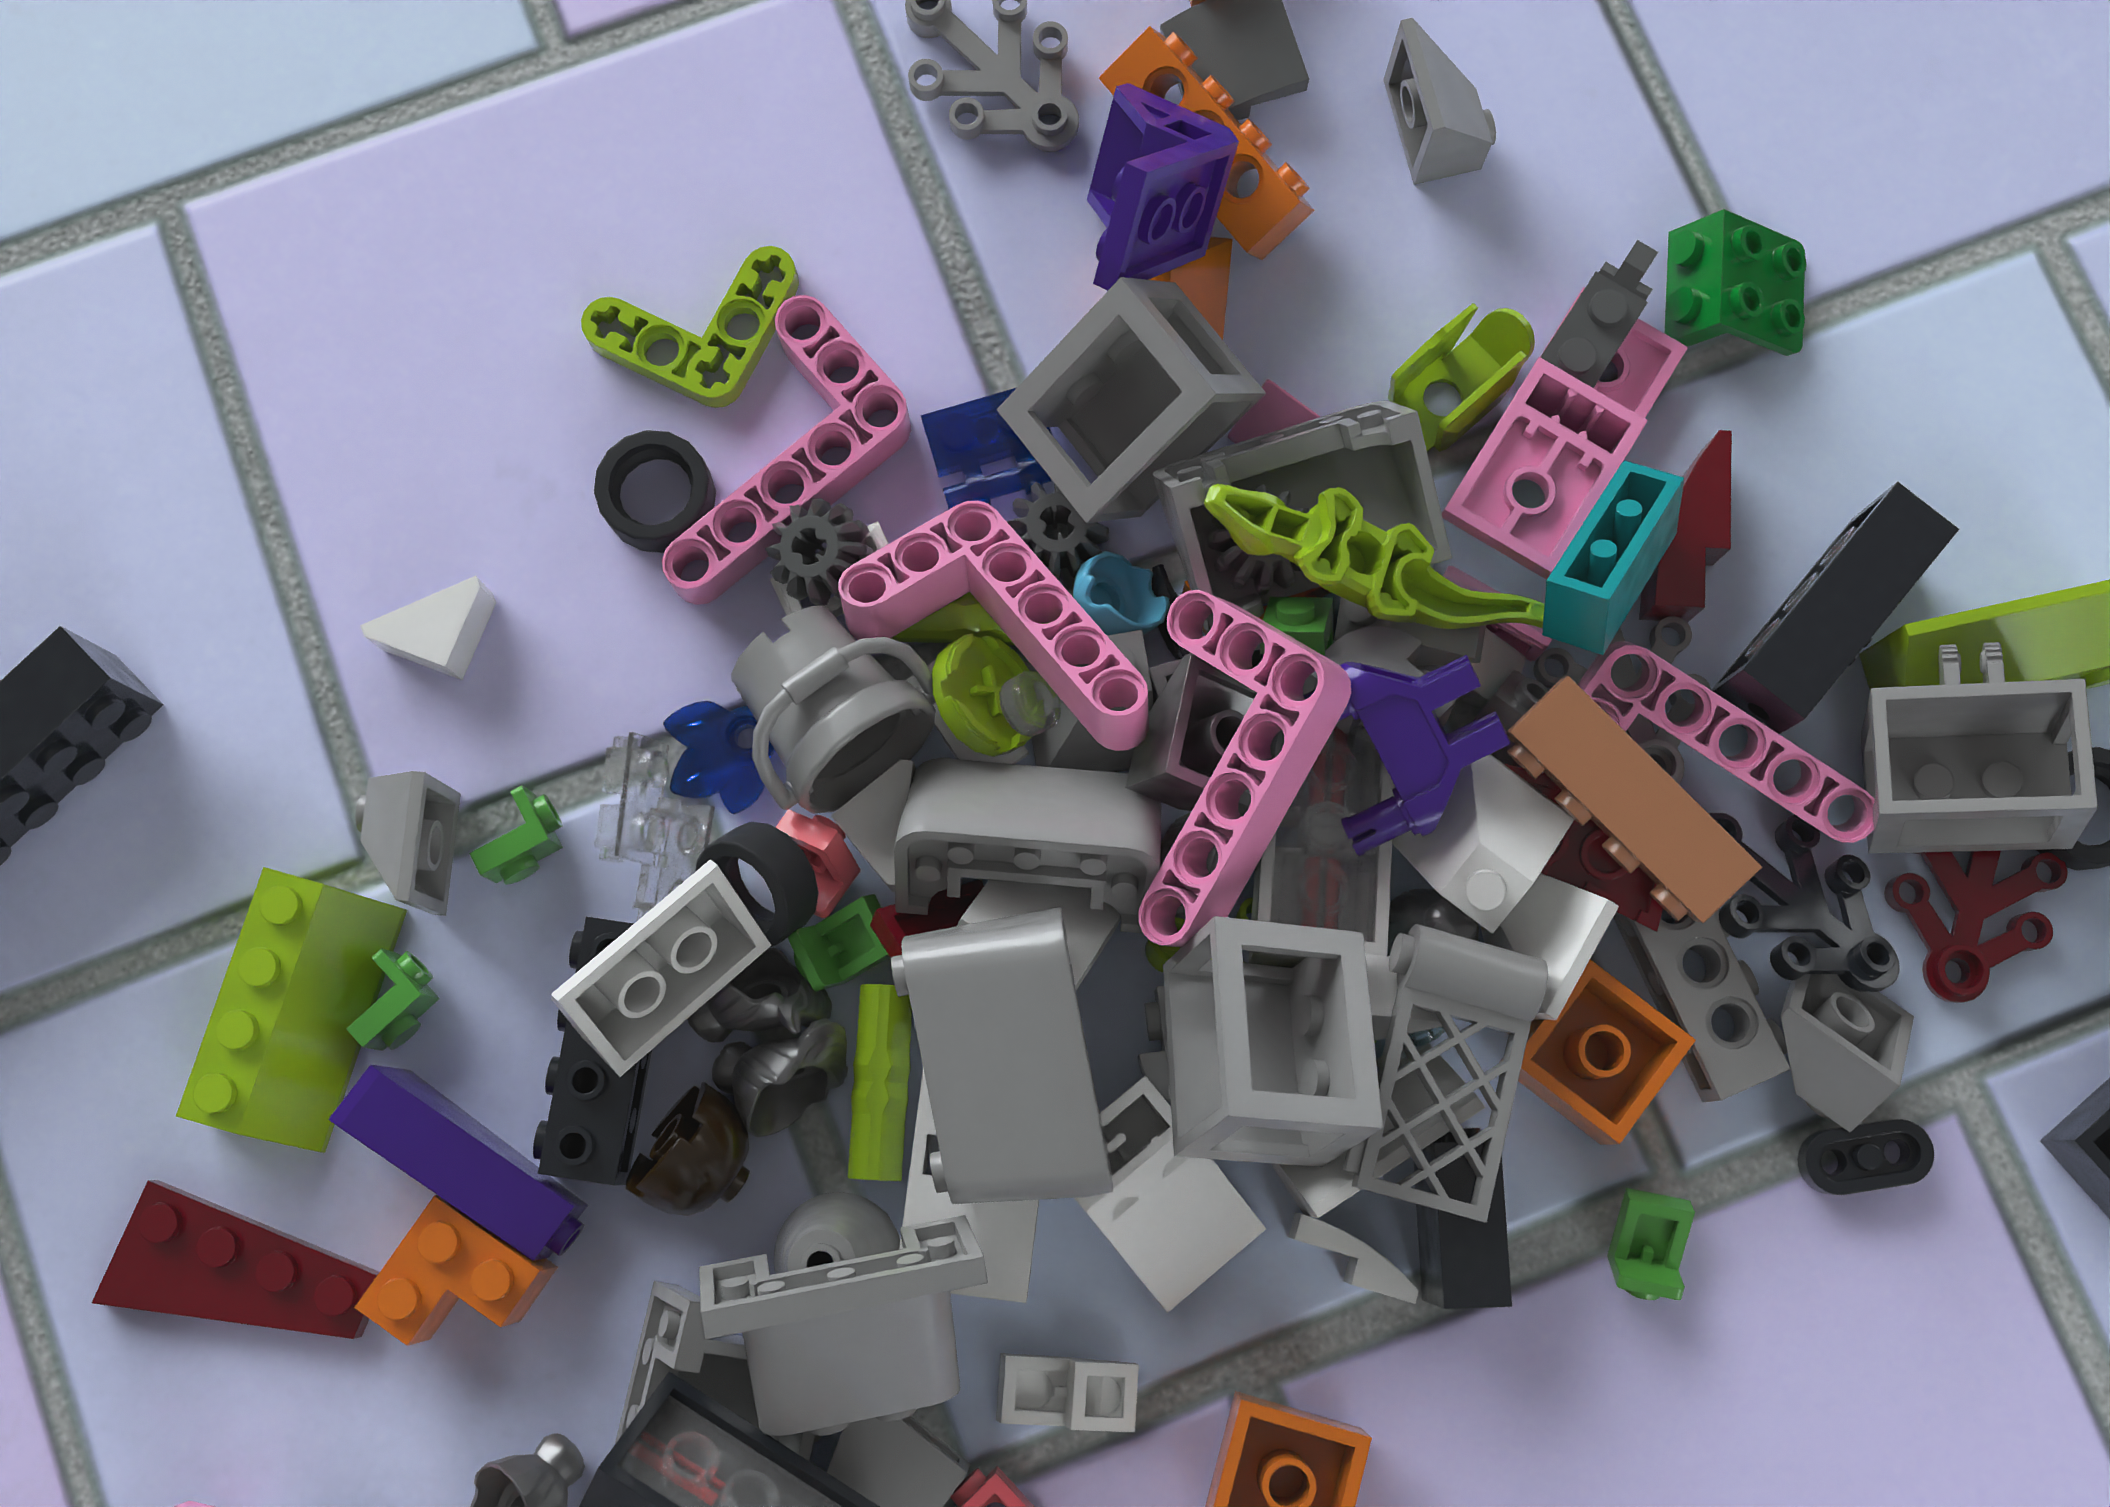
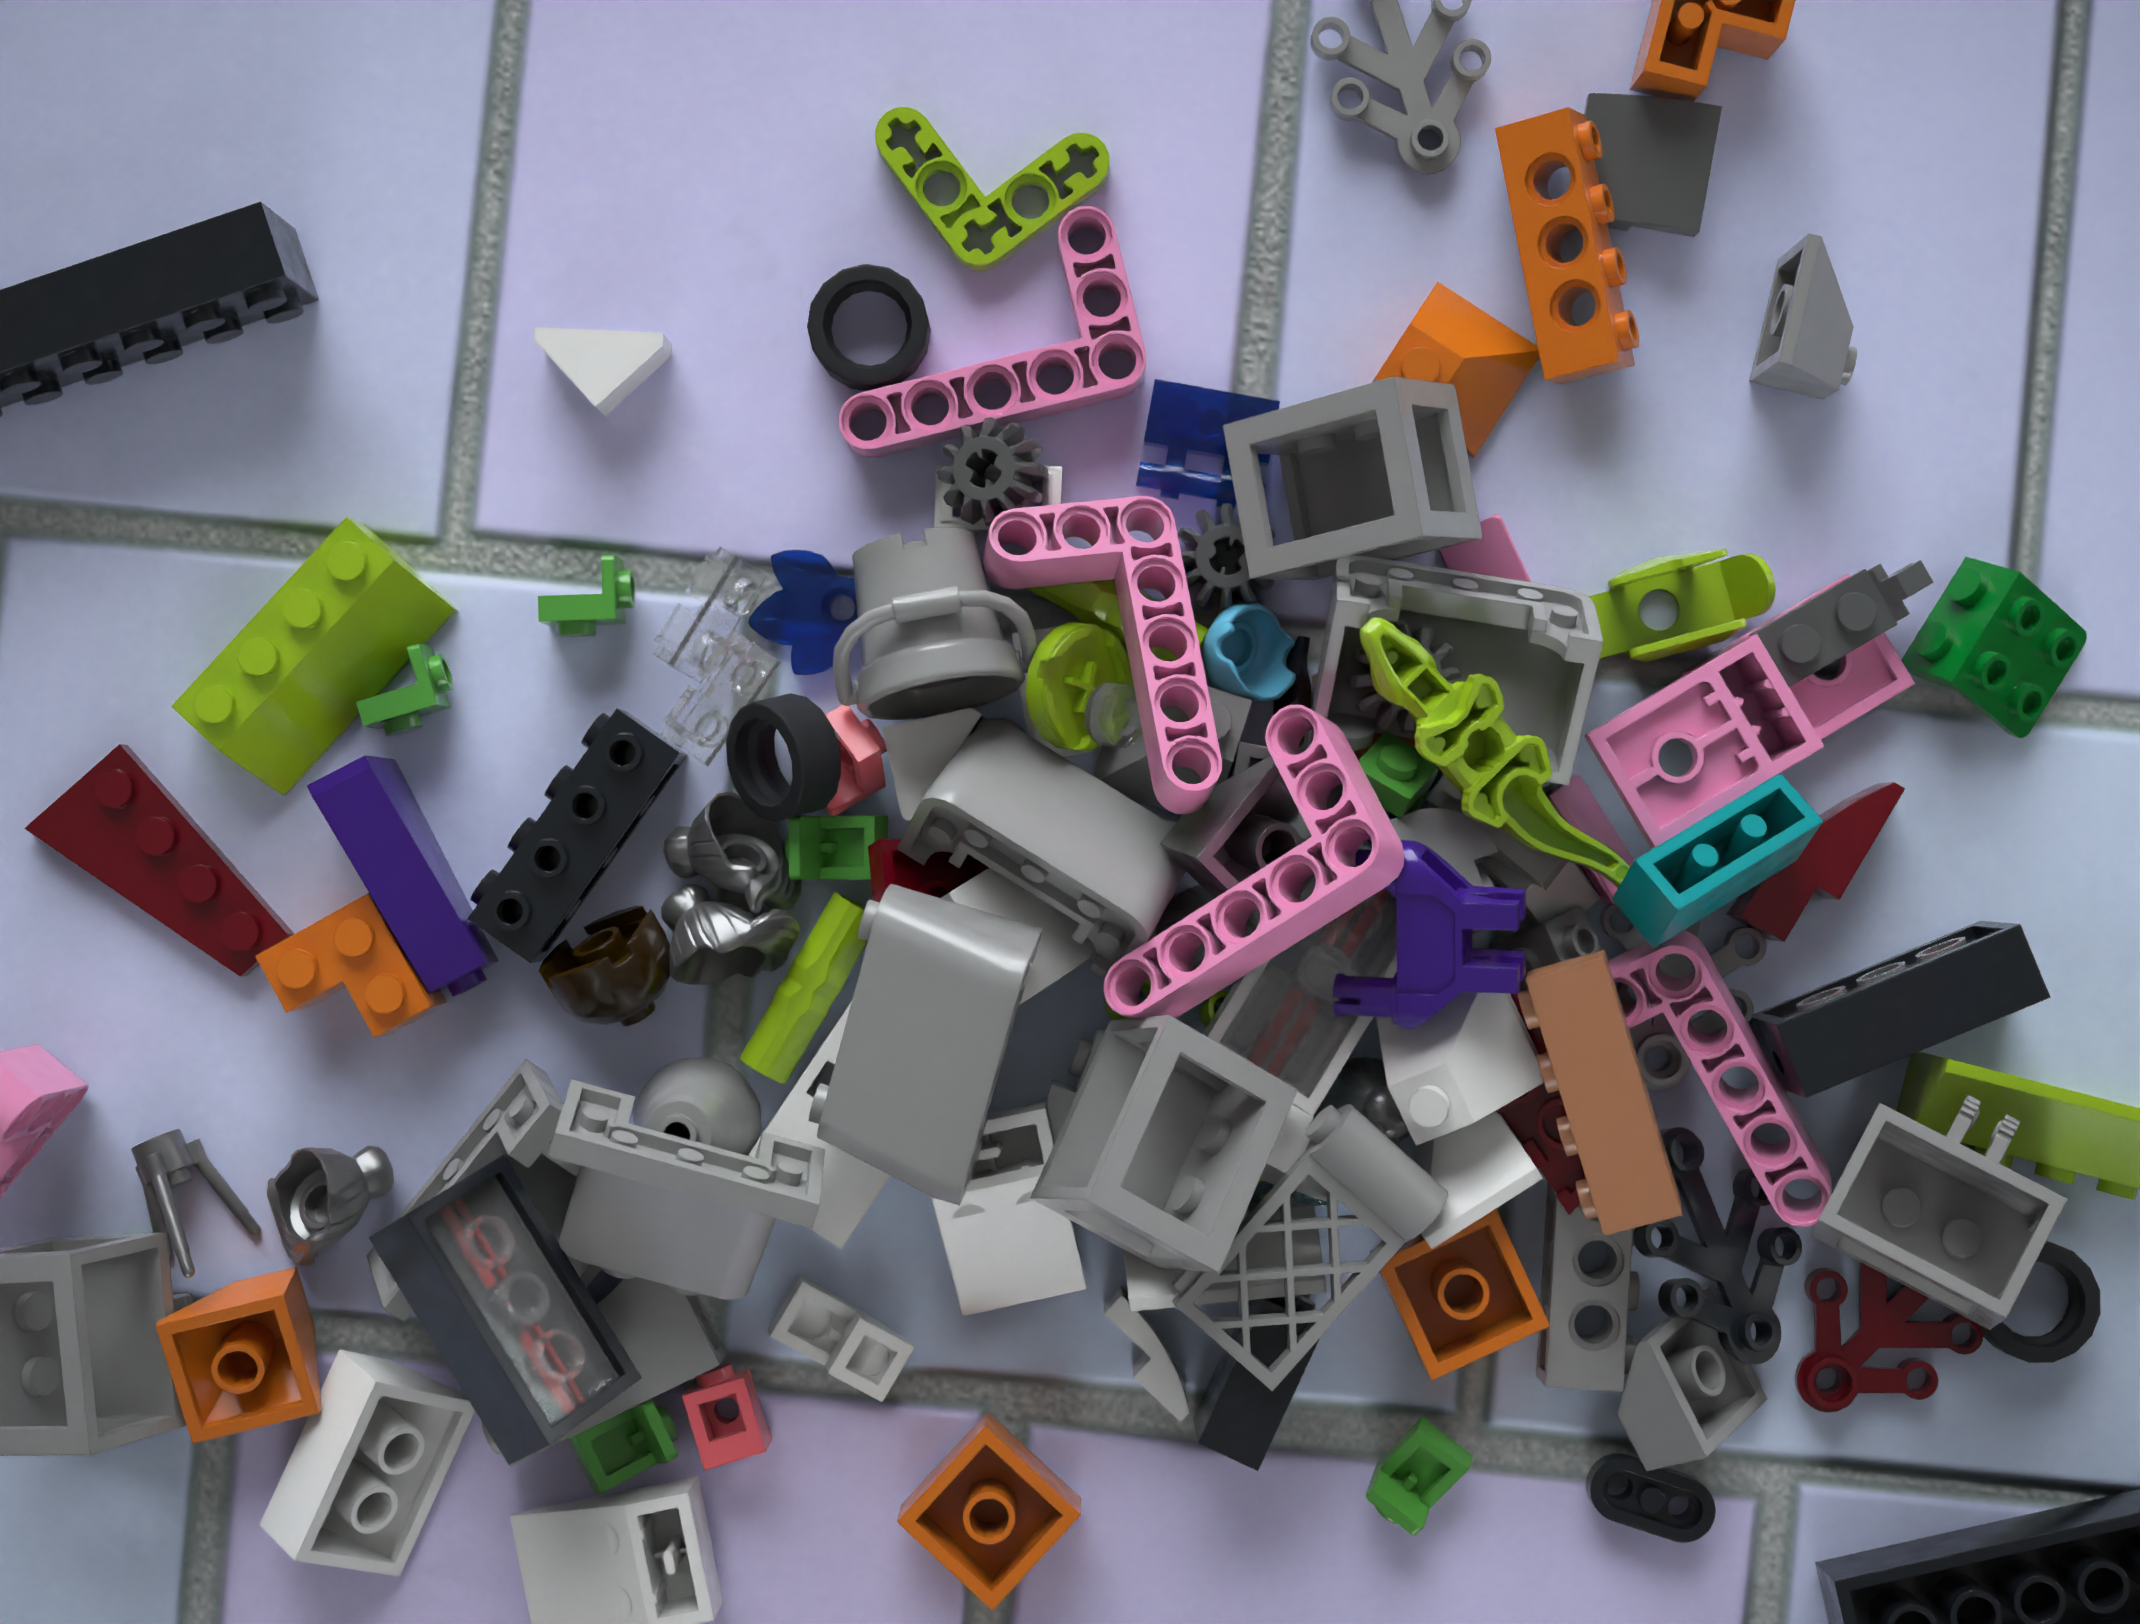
camera: 30 degrees right, 10 degrees up
light grey slope [355,771,461,916] -> none
white slope [551,859,771,1077] -> none
dark purple bracket [1087,83,1239,291] -> none

